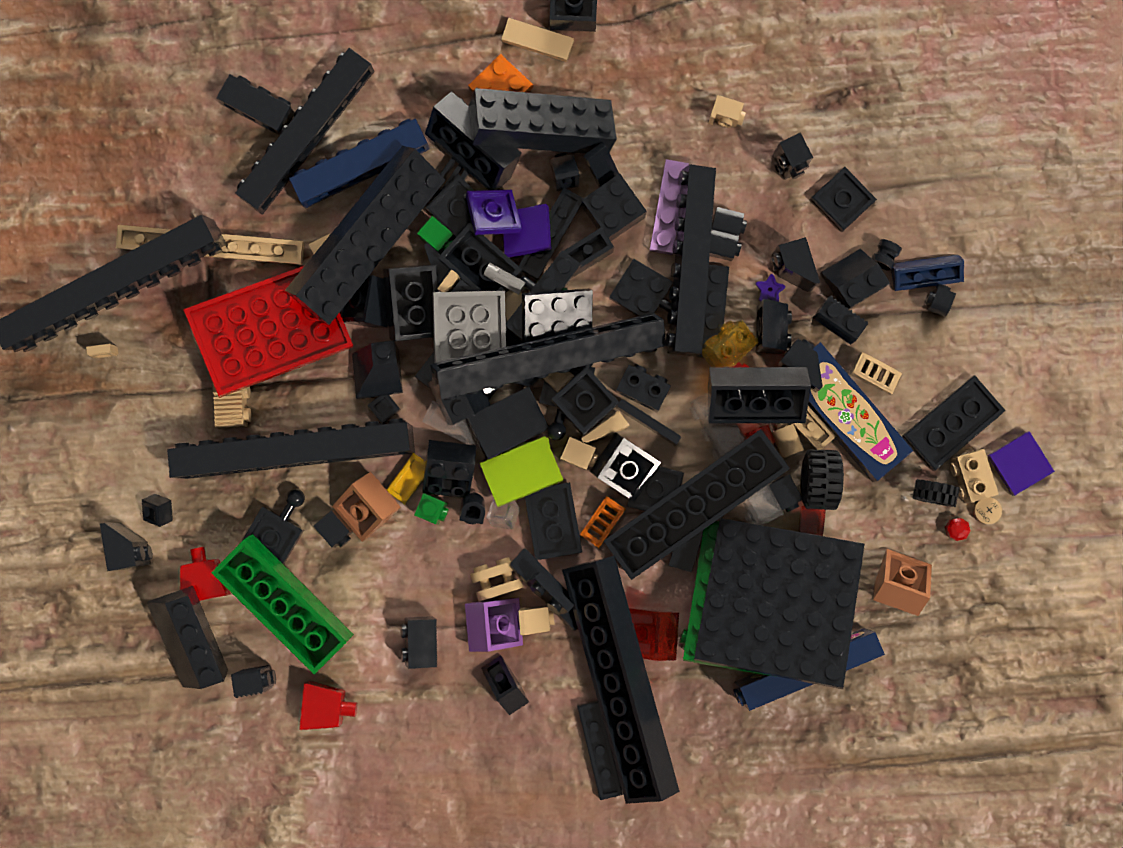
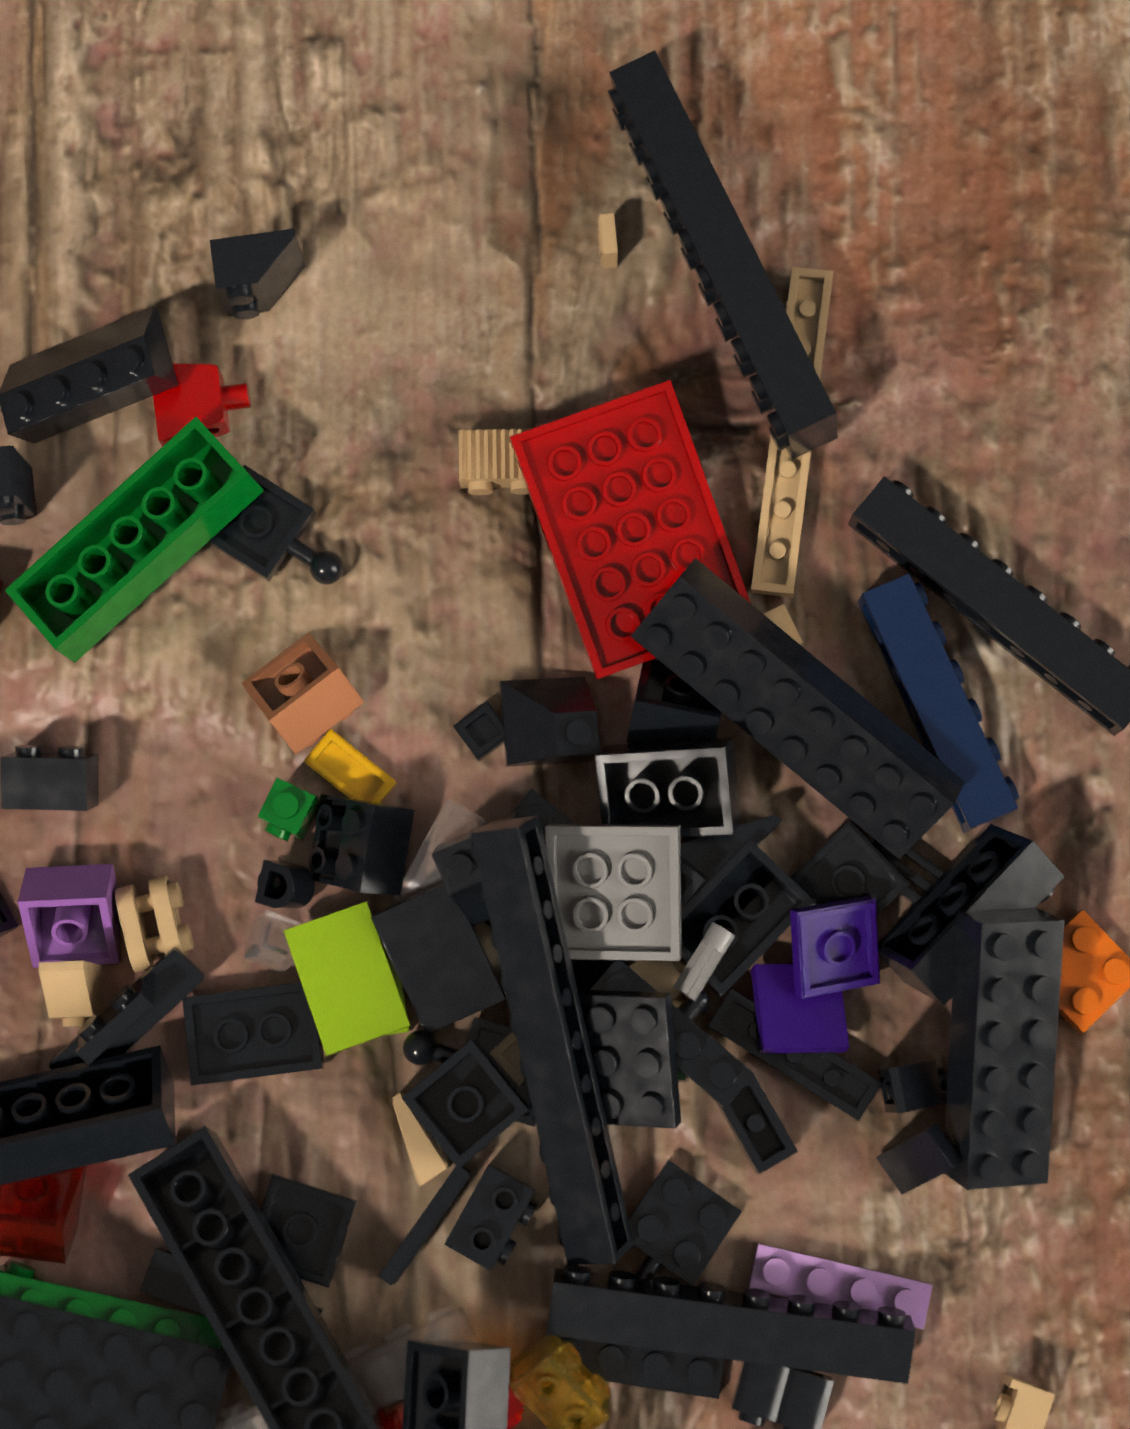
camera: 90 degrees right, 5 degrees down
black slope [142,494,173,527] -> none
black brick [167,418,415,479] -> none
black brick [216,74,295,136] -> none
black brick [314,510,353,548] -> none
green brick [417,216,455,255] -> none
tan tile [437,270,460,292] -> none
tan brick [560,437,598,470] -> none
orange slope [580,496,626,548] -> none
black brick [581,174,647,241] -> none
black slope [590,433,661,502] -> none

